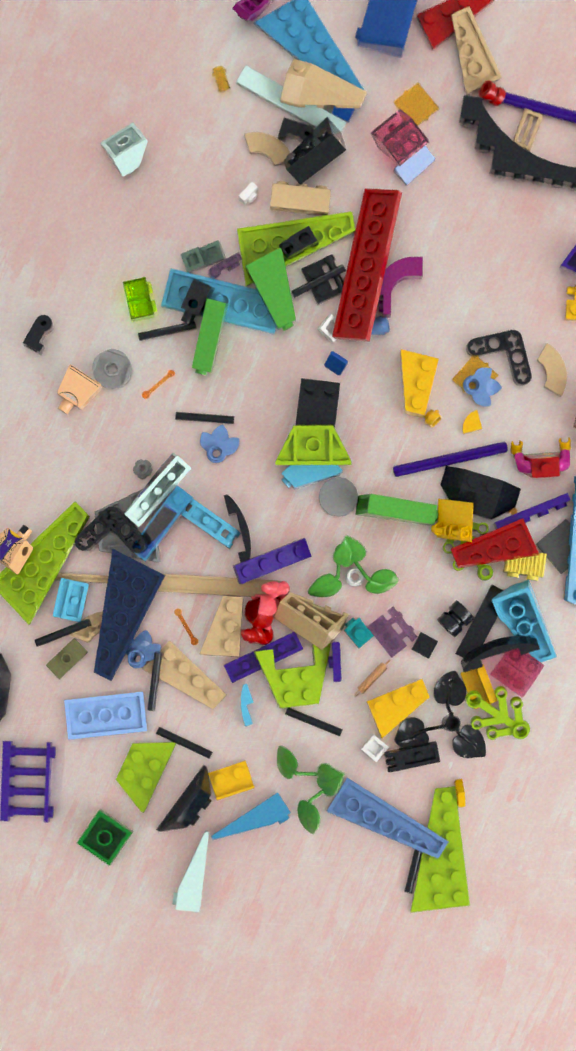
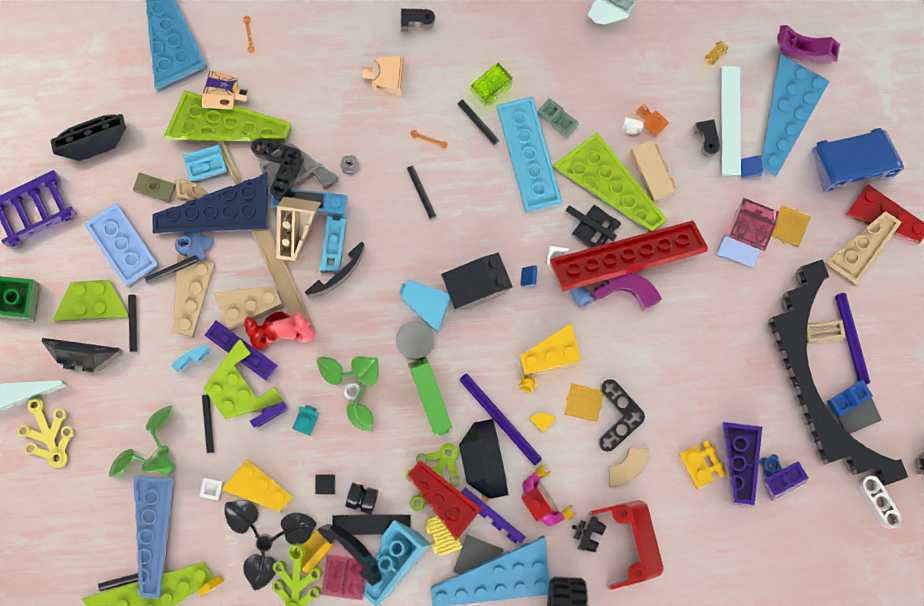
camera: 60 degrees right, 5 degrees down
black bar [35,618,91,647] -> none
light grey plate [92,349,132,389] -> none
light aqua slope [124,453,192,527] -> none
clear orange hinge [174,608,198,645] -> none
black torso [181,279,215,325] -> none
bright green slope [192,299,228,375] -> none
medium blue plate [200,425,239,463] -> none
clear purple plate [208,252,242,279] -> none
yellow plate [208,761,255,800] -> none
dark azure slope [211,793,291,840] -> none
dark purple plate [233,538,312,584] -> none
tan tile [244,132,290,166] -> none
bright green slope [245,248,296,331] -> none
tan wedge [274,592,349,650] -> none
lime wing [275,425,352,465] -> none
black leg [279,226,319,259] -> none
tan wedge [280,59,367,108] -> none
black wedge [284,117,346,185] -> none
light nougat piece [354,660,390,696] -> none
clear purple plate [367,606,417,658] -> none
black hinge [384,741,440,772] -> none
yellow hinge [431,499,473,542] -> none
medium blue plate [463,367,502,407] -> none
red wheel [479,80,506,107] -> none
none -> light yellow plant [17,398,74,468]
none -> tan wedge [276,197,321,261]
none -> clear orange plate [636,104,669,138]

